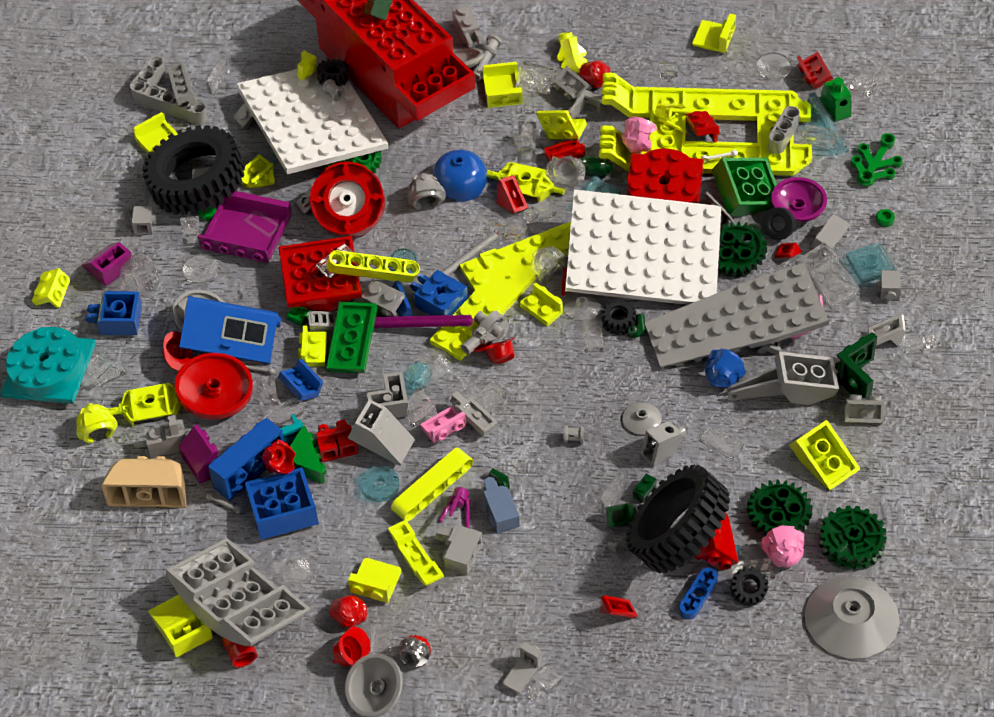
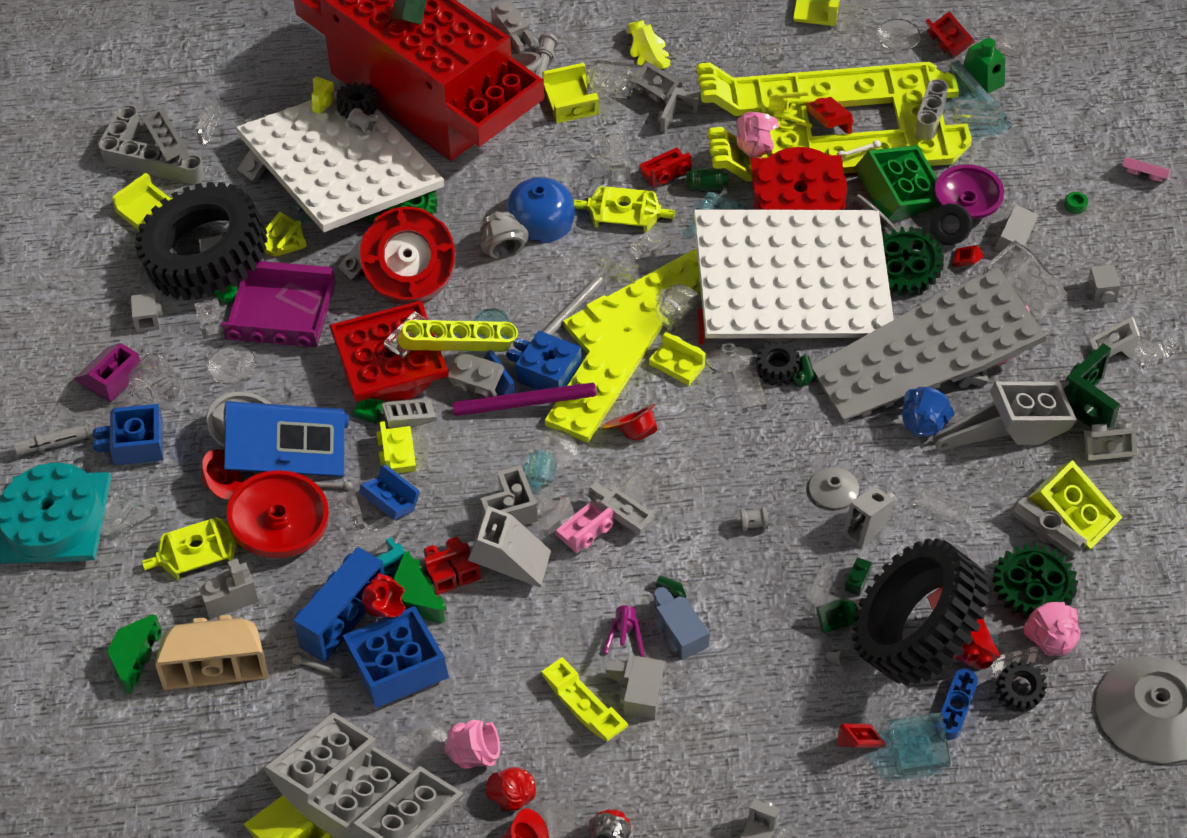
camera: 10 degrees left, 0 degrees up
neon yellow bracket [32,268,70,308] -> none
neon yellow helmet [76,403,118,444] -> none
magenta slope [179,424,219,484] -> none
green plate [327,302,378,373] -> none
neon yellow bracket [348,558,401,603] -> none
clear light blue tile [360,466,400,502] -> none
neon yellow beam [391,447,473,522] -> none
light grey pin [461,311,509,355] -> none
red slope [496,175,528,214] -> none
neon yellow bracket [536,110,587,139] -> none
clear helmet [546,156,585,189] -> none
red hair [579,60,611,88] -> none
dark green piece [819,505,887,571] -> none
clear light blue plate [846,243,896,284] -> none
green plant [851,133,903,187] -> none
none -> light grey pin [14,423,90,456]
none -> green slope [107,614,162,694]
none -> bright pink helmet [444,720,500,769]
none -> clear light blue slope [887,712,951,774]
none -> light grey piece [1012,497,1087,558]
none -> bright pink plate [1123,157,1171,182]

